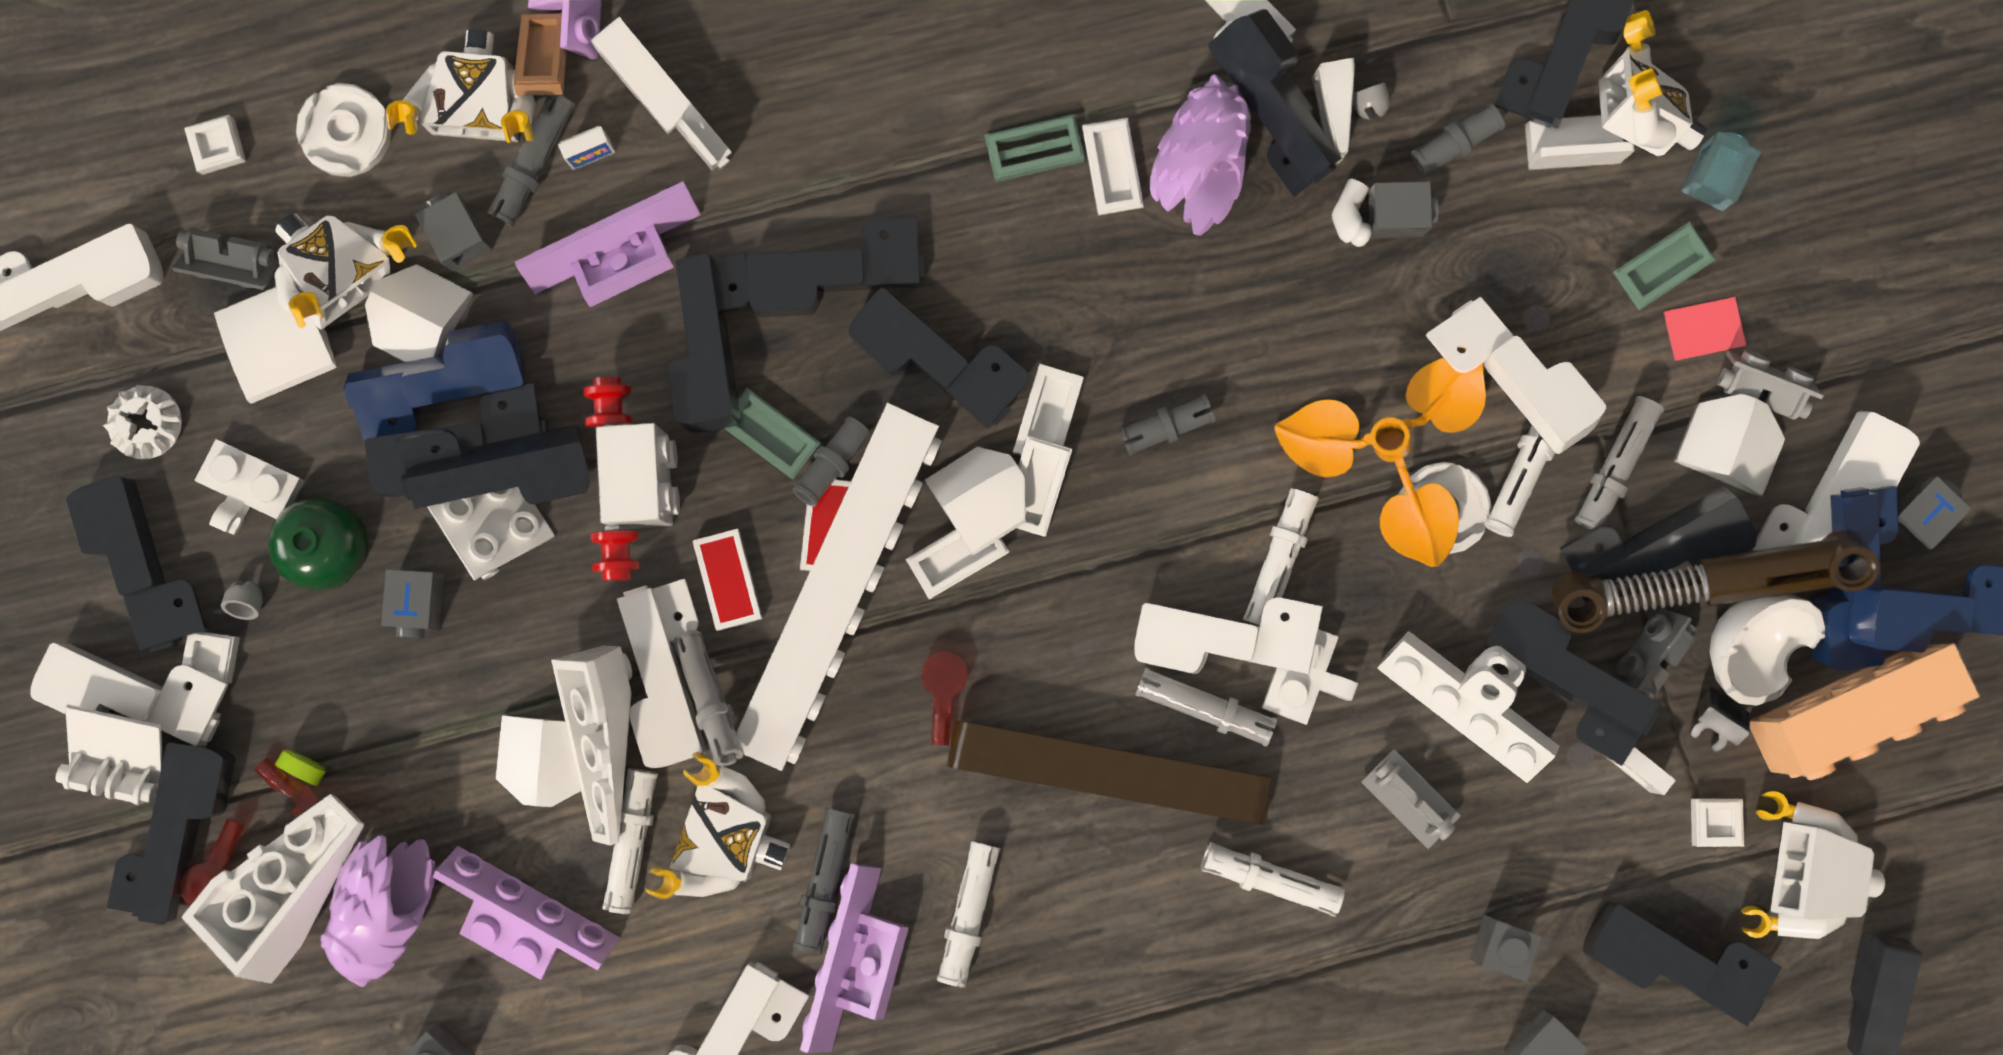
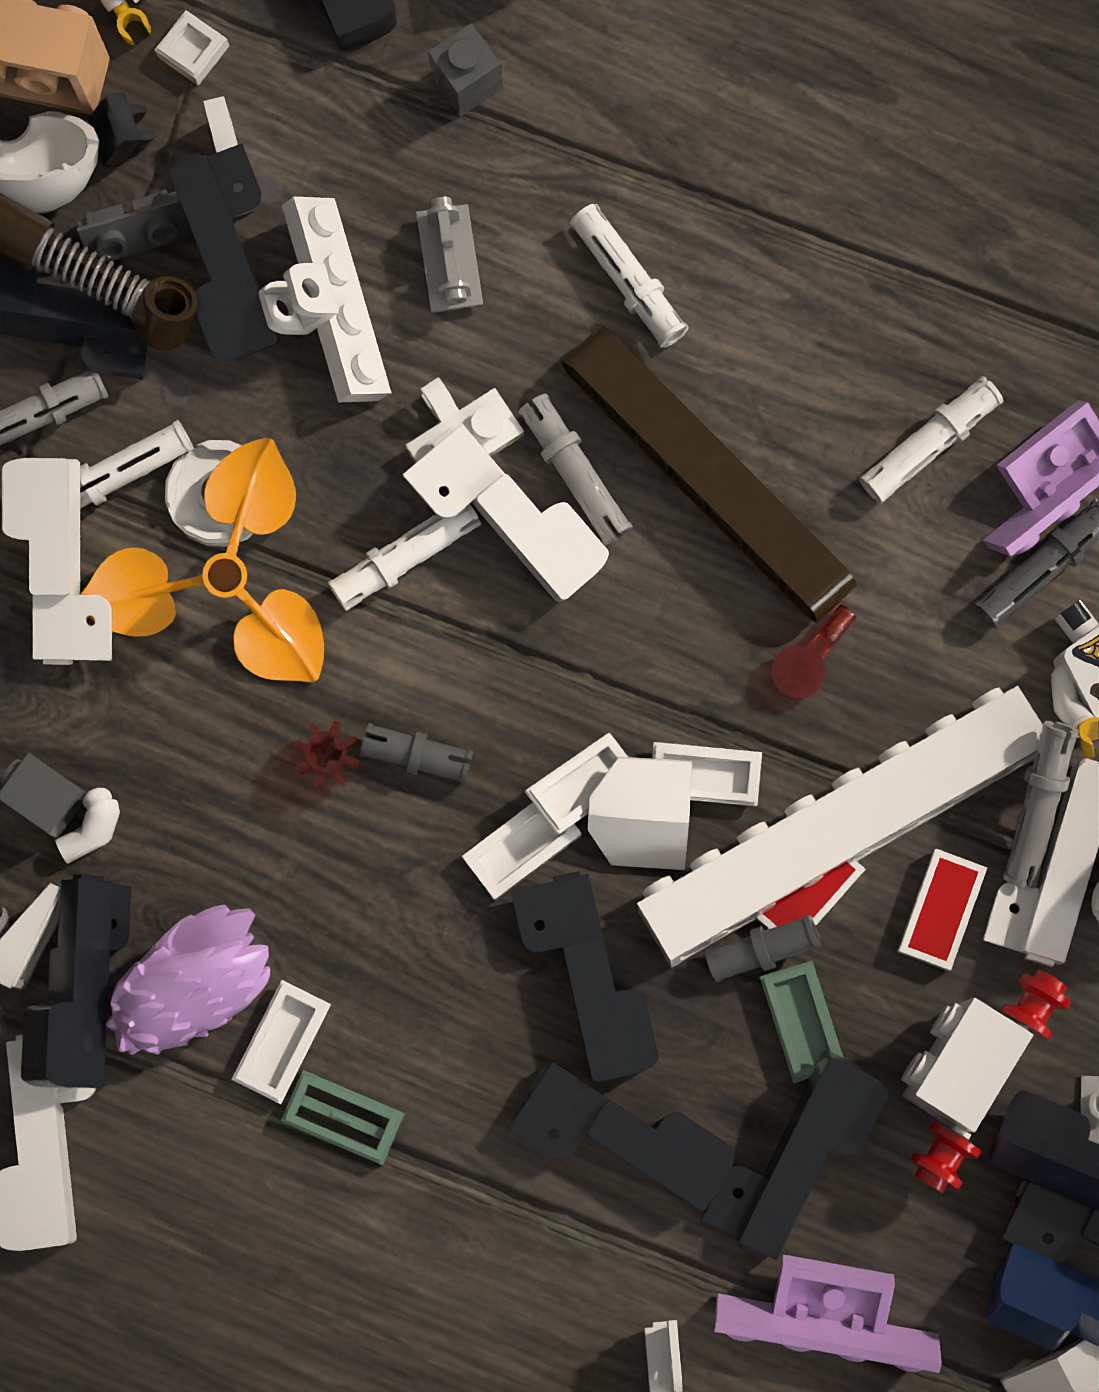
camera: 140 degrees left, 5 degrees down
none -> clear red gear [294,721,362,790]

